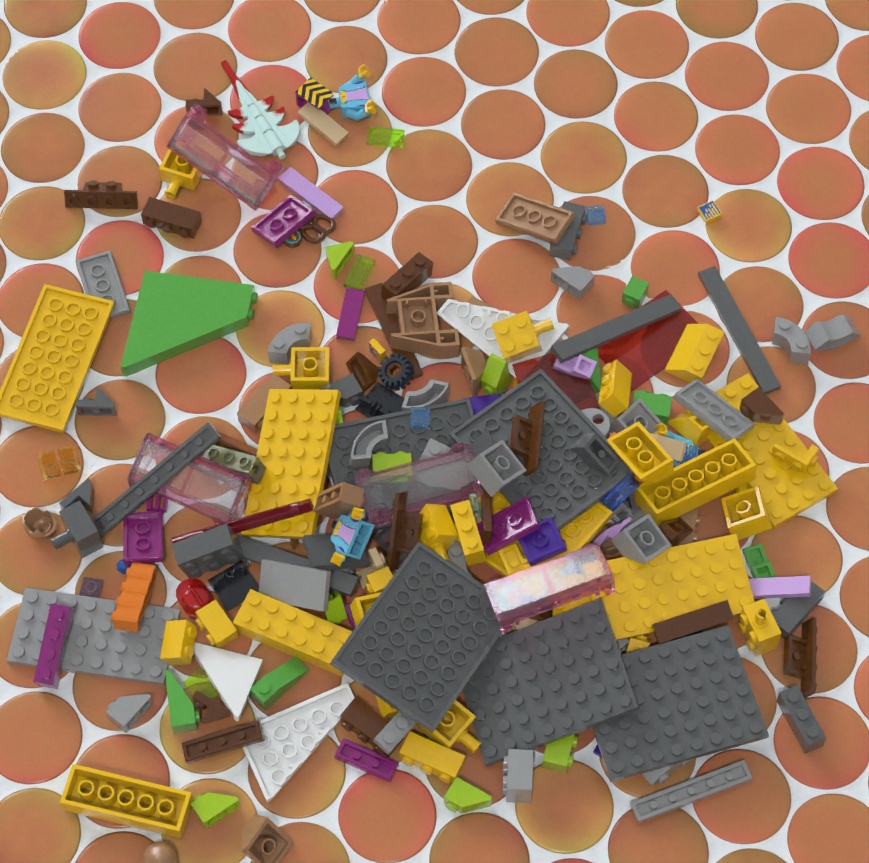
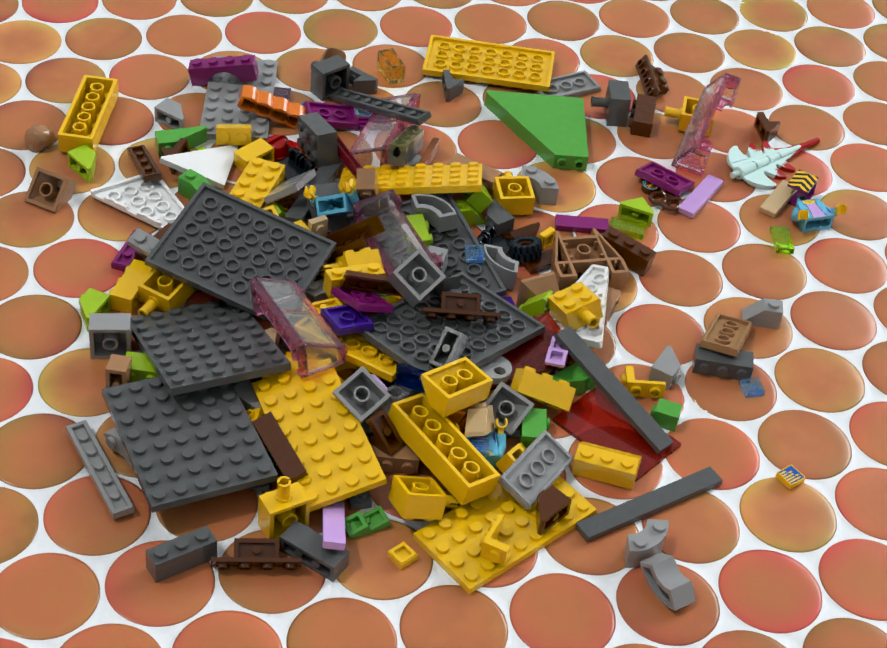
camera: 75 degrees right, 20 degrees down
none -> medium nougat slope [105,354,132,388]
none -> yellow tile [387,541,418,570]
none -> dark grey brick [591,80,631,127]
none -> yellow bracket [620,366,666,398]
none -> light grey slope [741,298,783,329]

